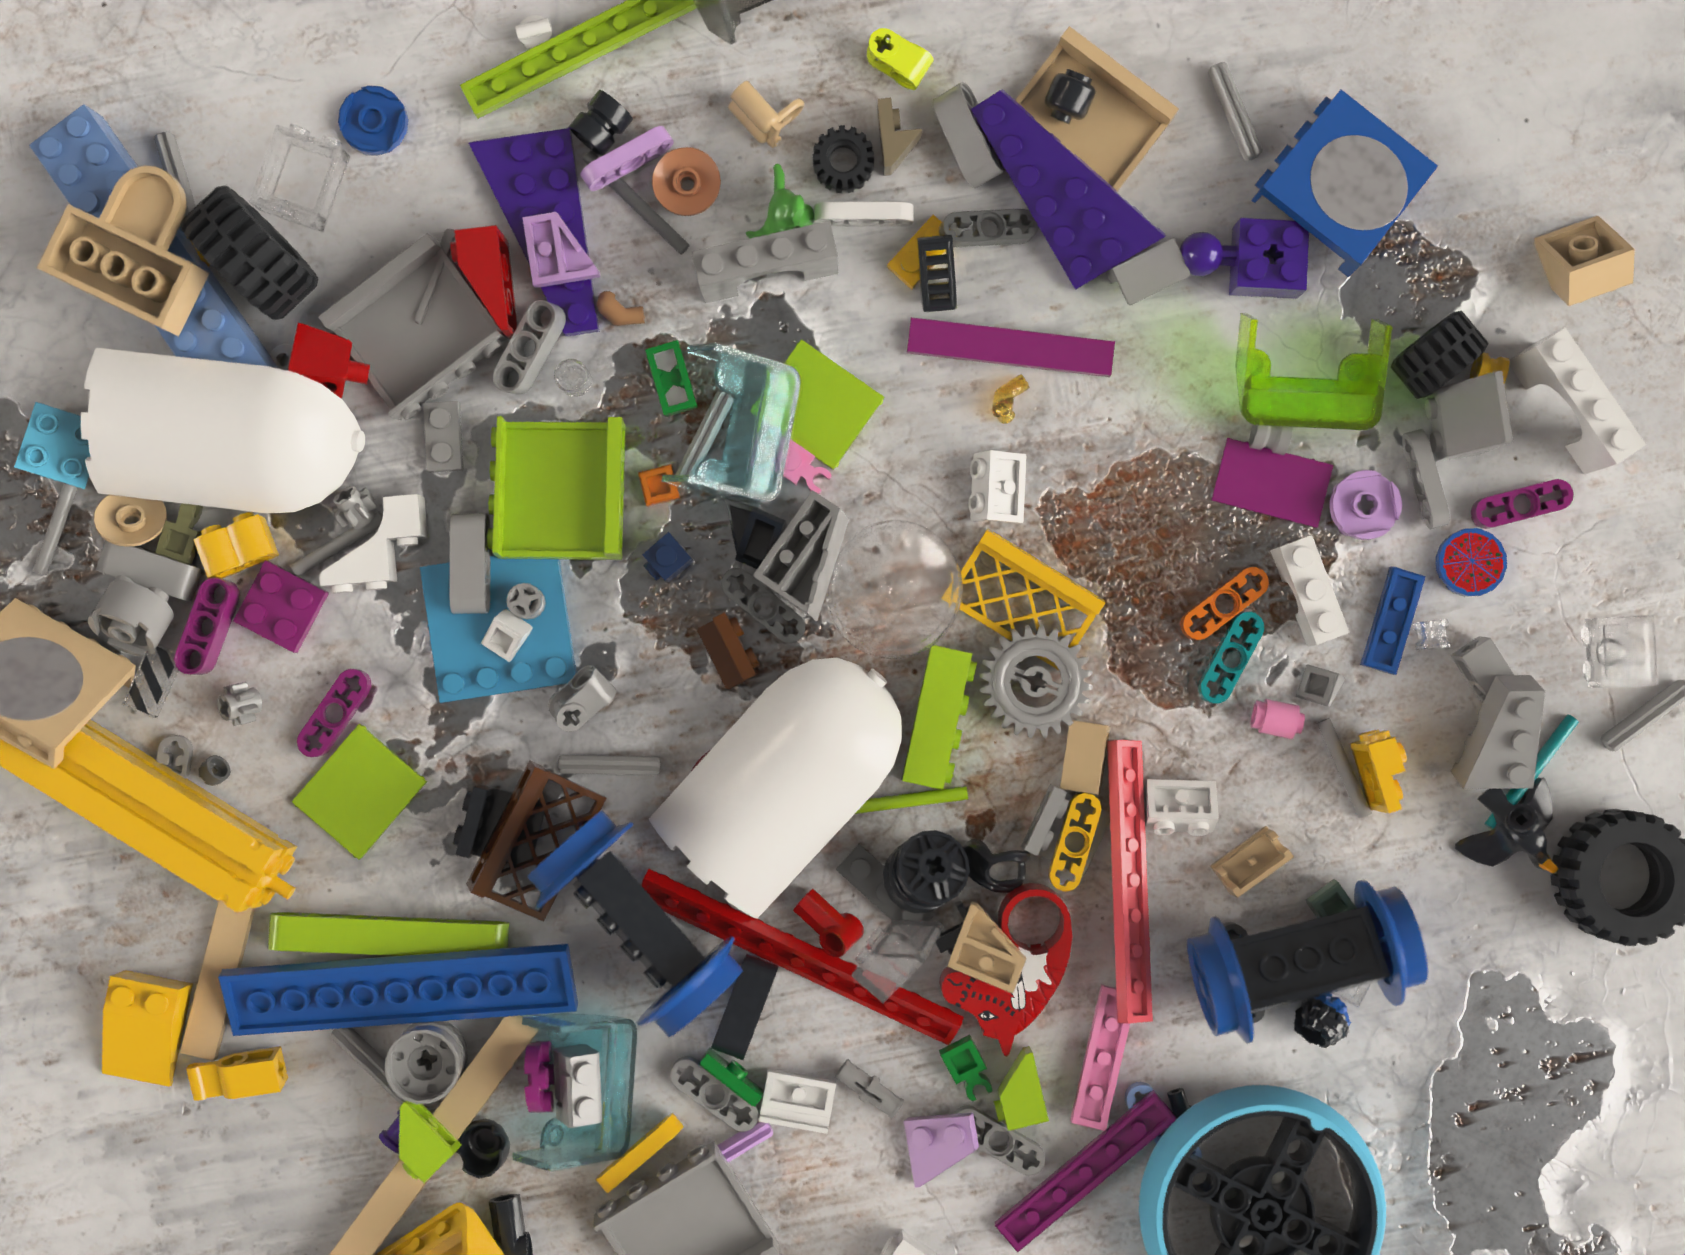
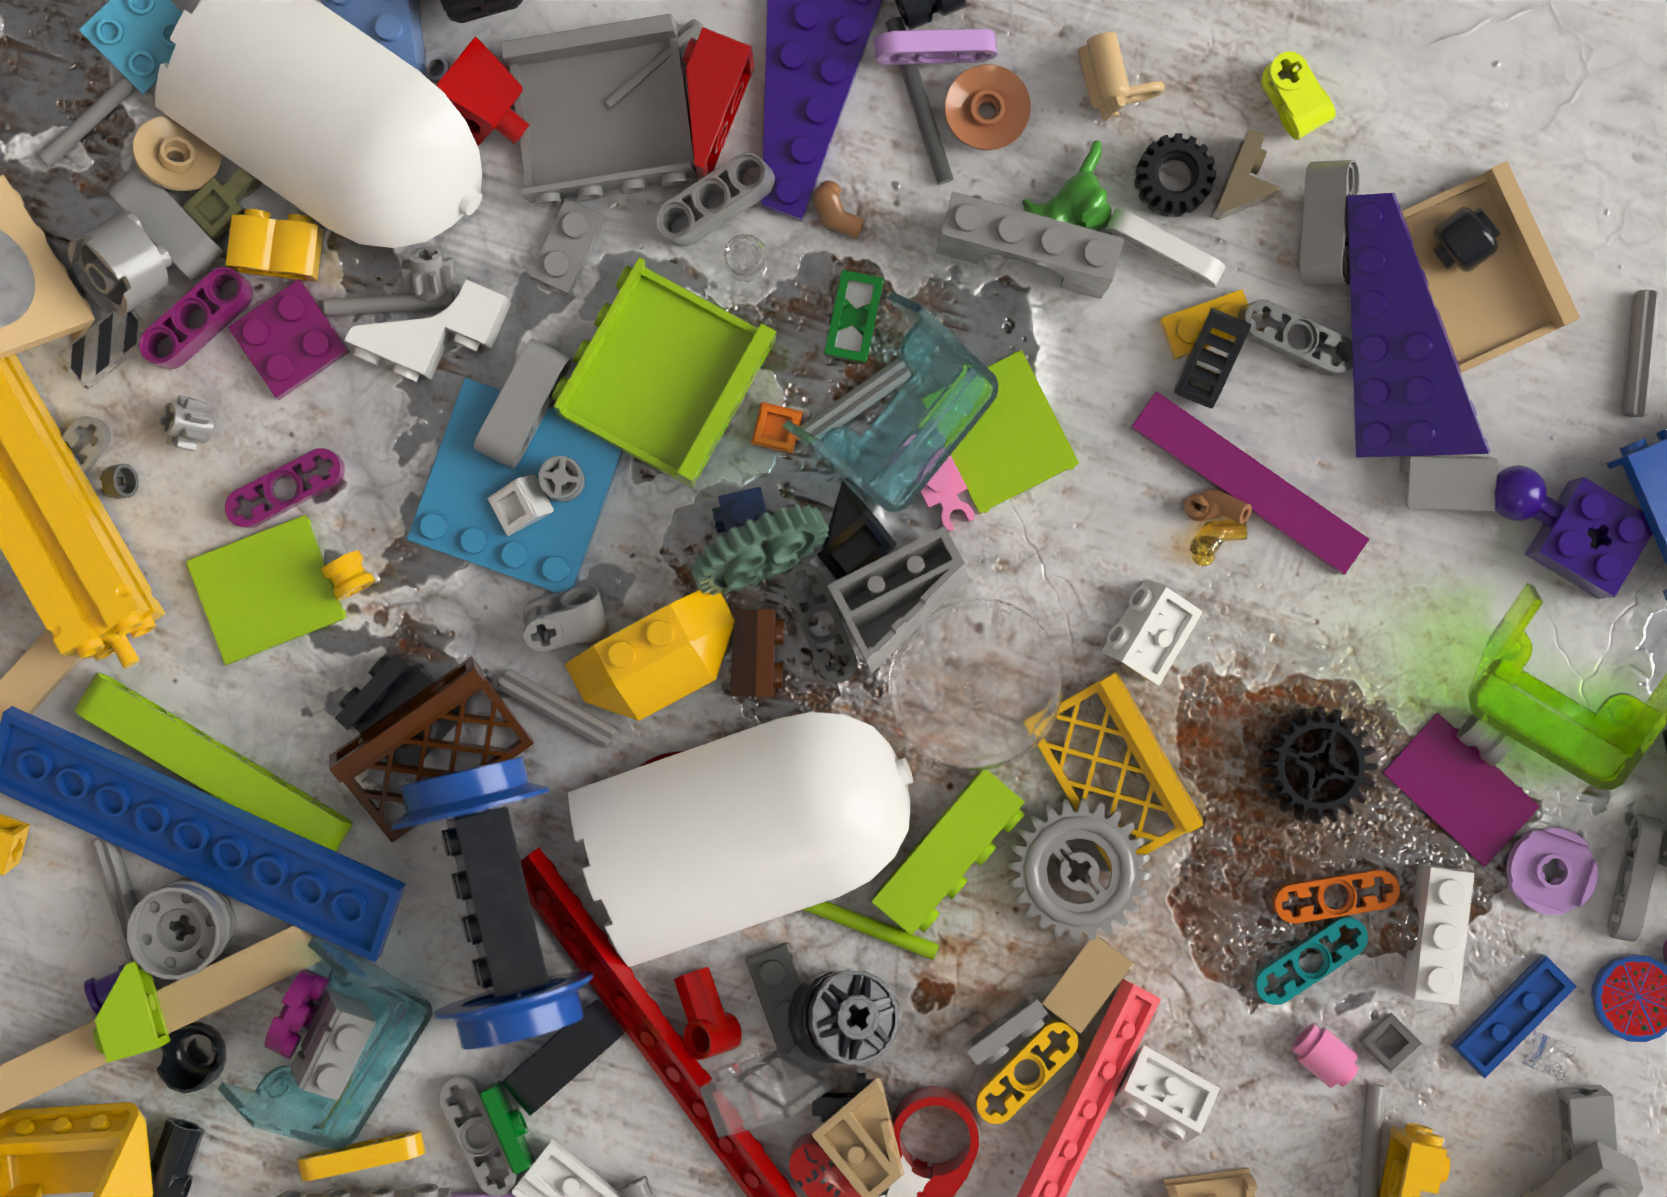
camera: 30 degrees right, 0 degrees up
lavender wing [522,212,600,288] -> none
black piece [963,839,1031,893] -> none
none -> yellow wheel [321,550,376,601]
none -> yellow wedge [564,590,736,721]
none -> sand green gear [691,505,829,596]
none -> medium nougat arm [1184,489,1252,524]
none -> black gear [1258,706,1378,824]

